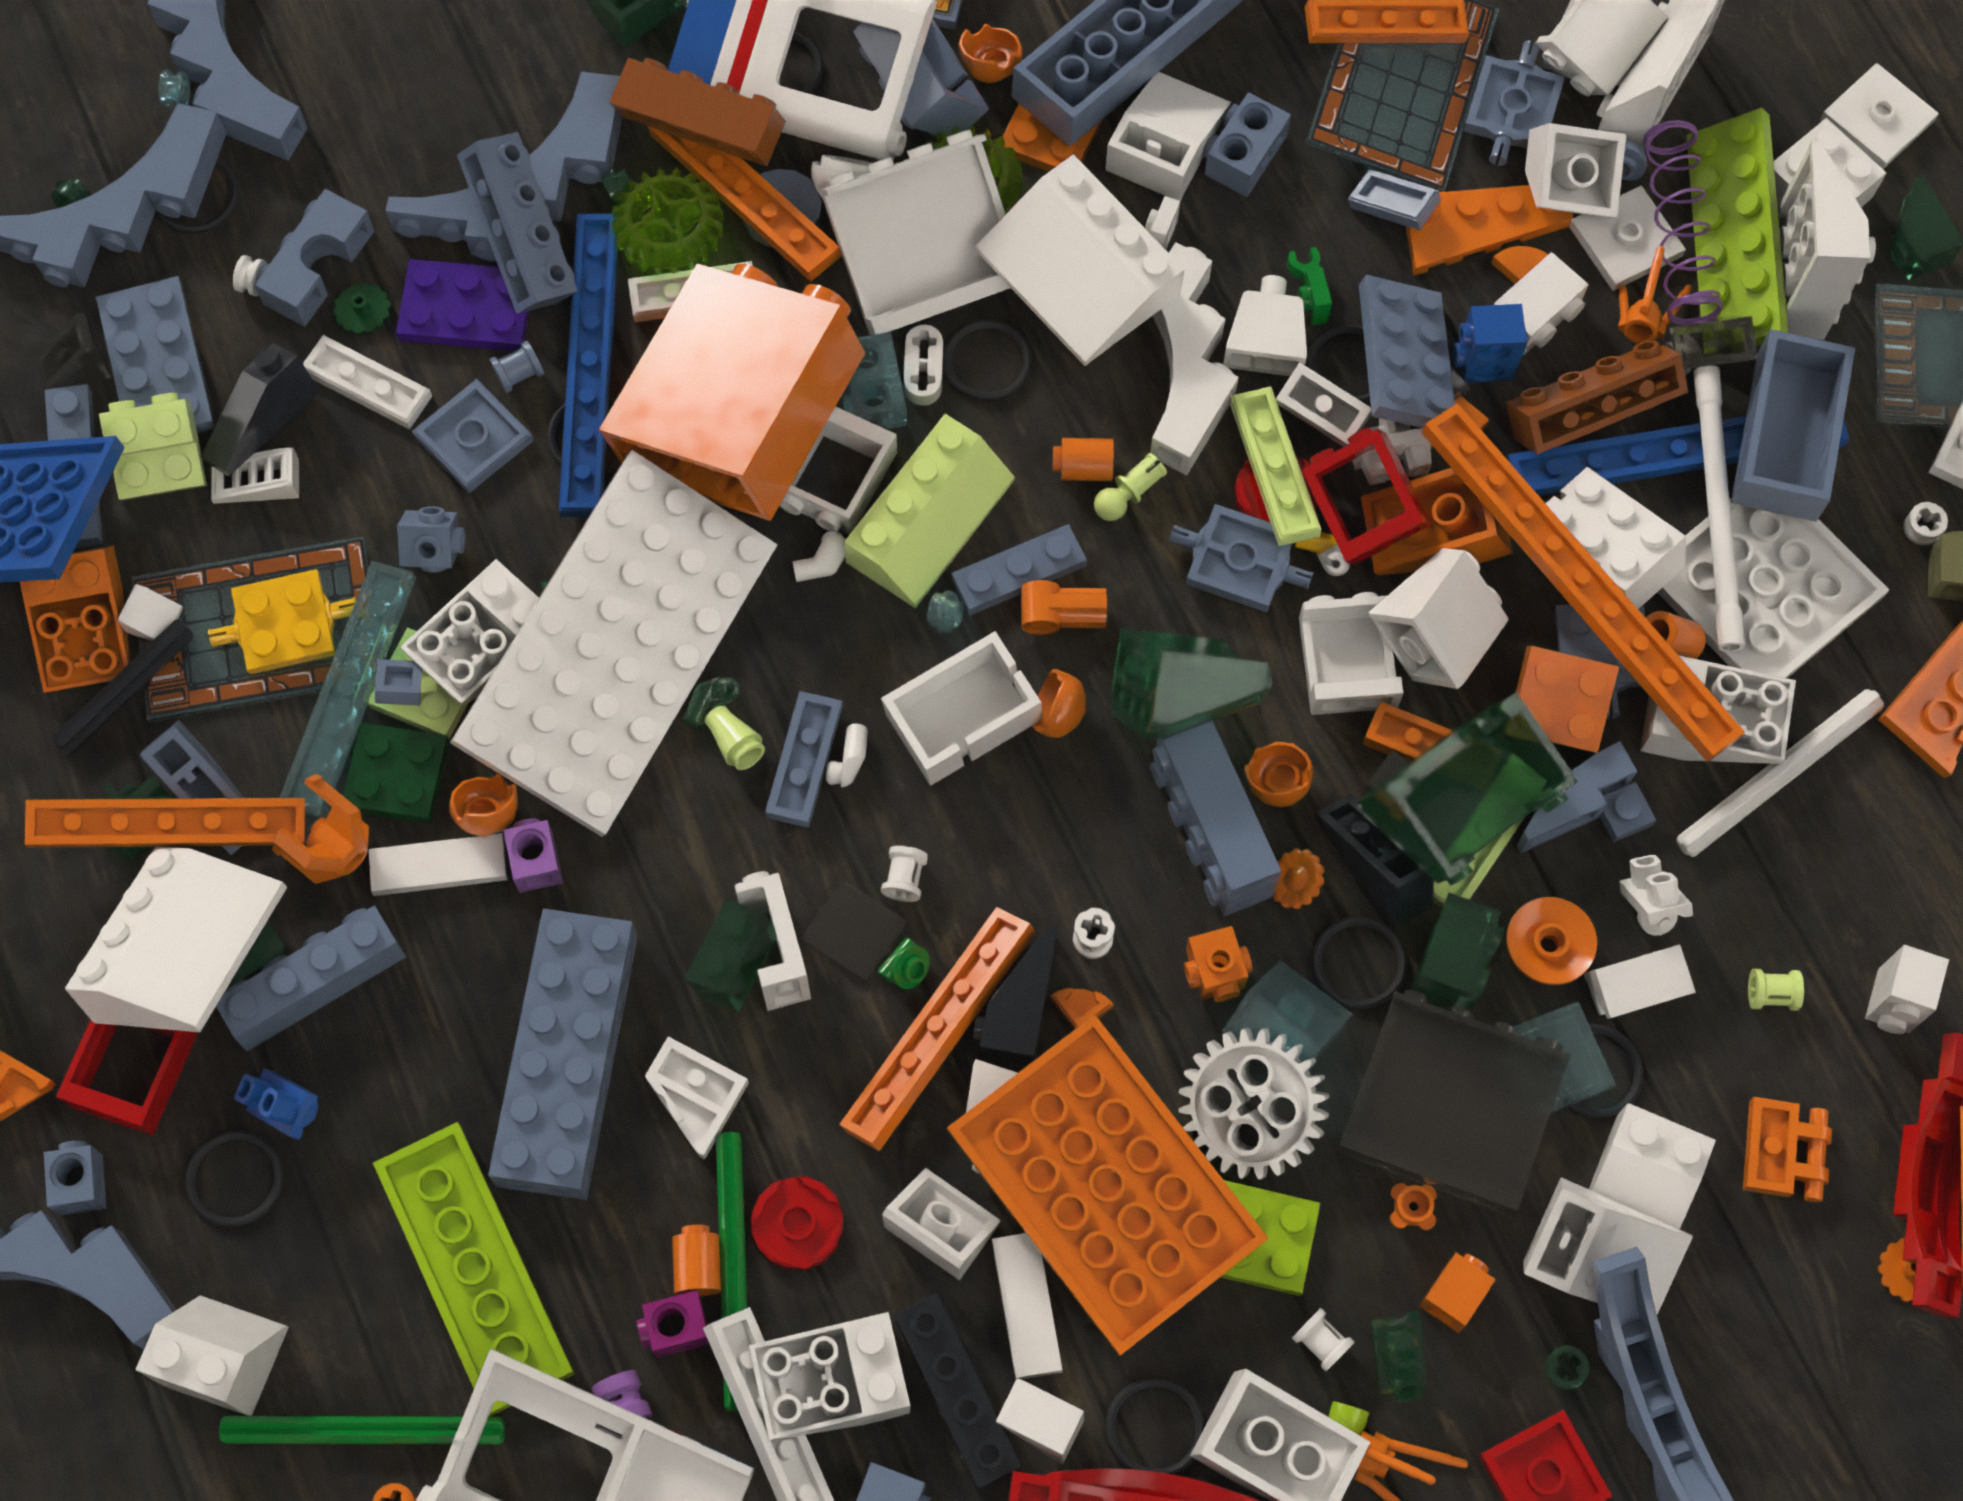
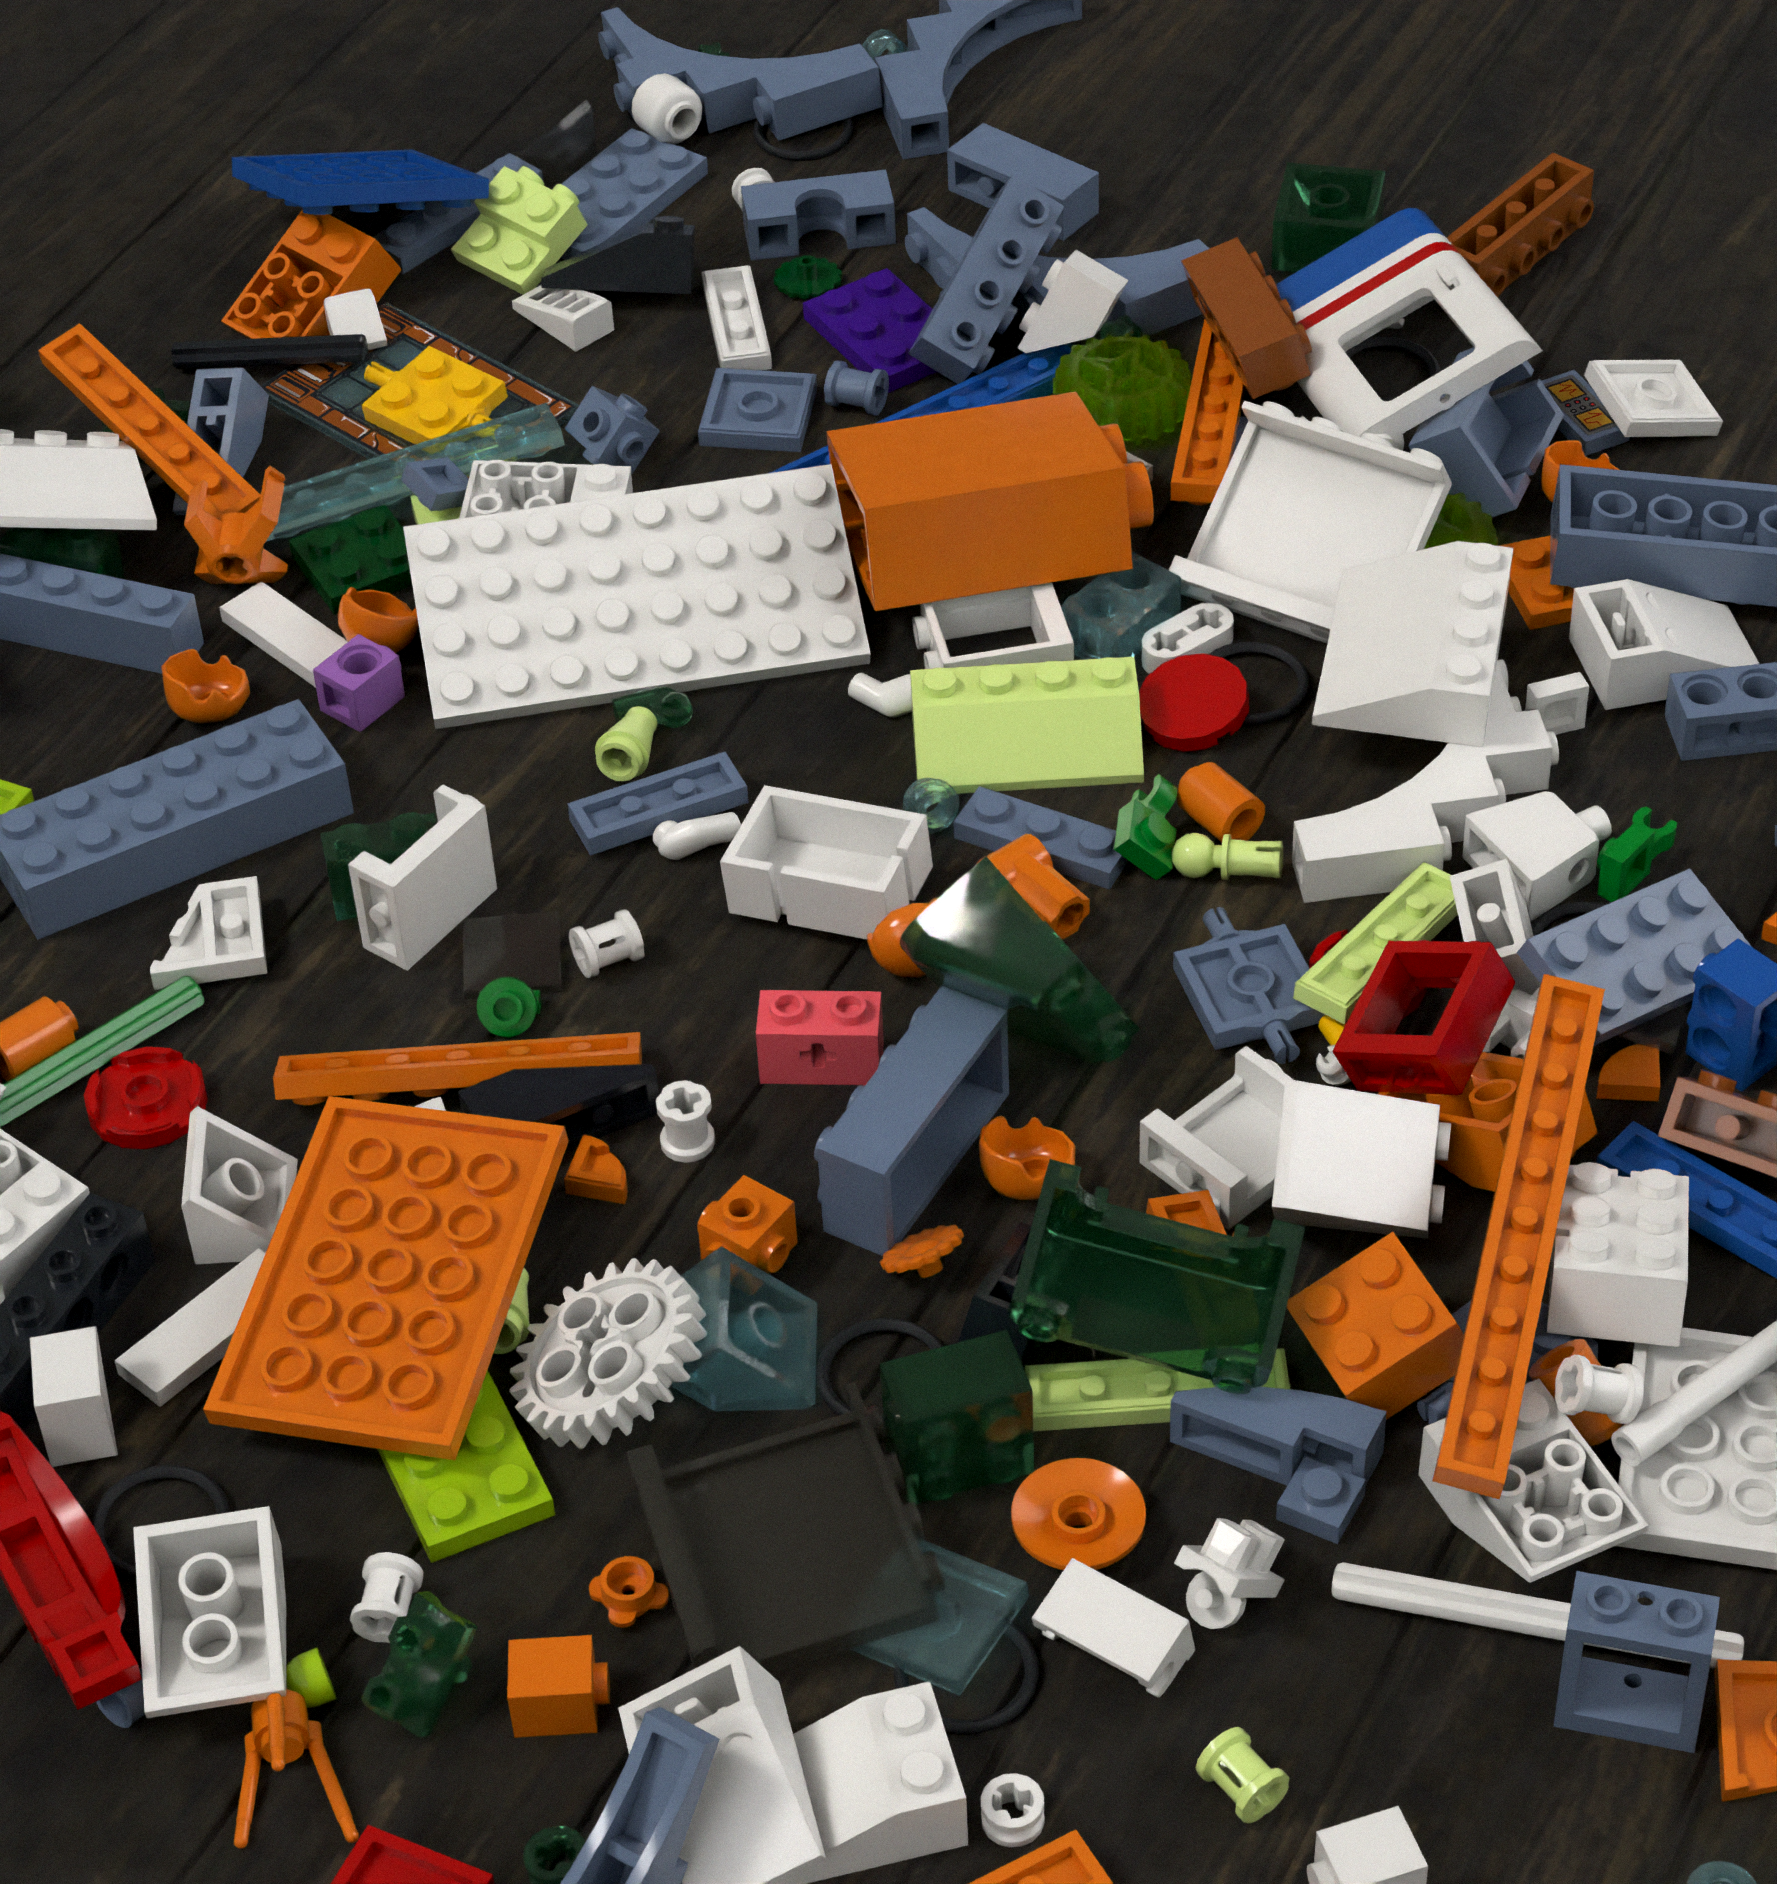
camera: 55 degrees right, 25 degrees down
none -> orange hair [161,649,250,724]
none -> white head [631,73,703,144]
none -> coral brick [756,990,884,1085]
none -> sand blue brick [947,123,1099,241]
none -> white bush [981,1773,1045,1848]
none -> white slope [1018,250,1129,353]
none -> green plate [1114,774,1177,880]
none -> red tile [1139,653,1249,752]
none -> sand blue window [1554,1571,1720,1753]
none -> white bush [1555,1354,1644,1424]

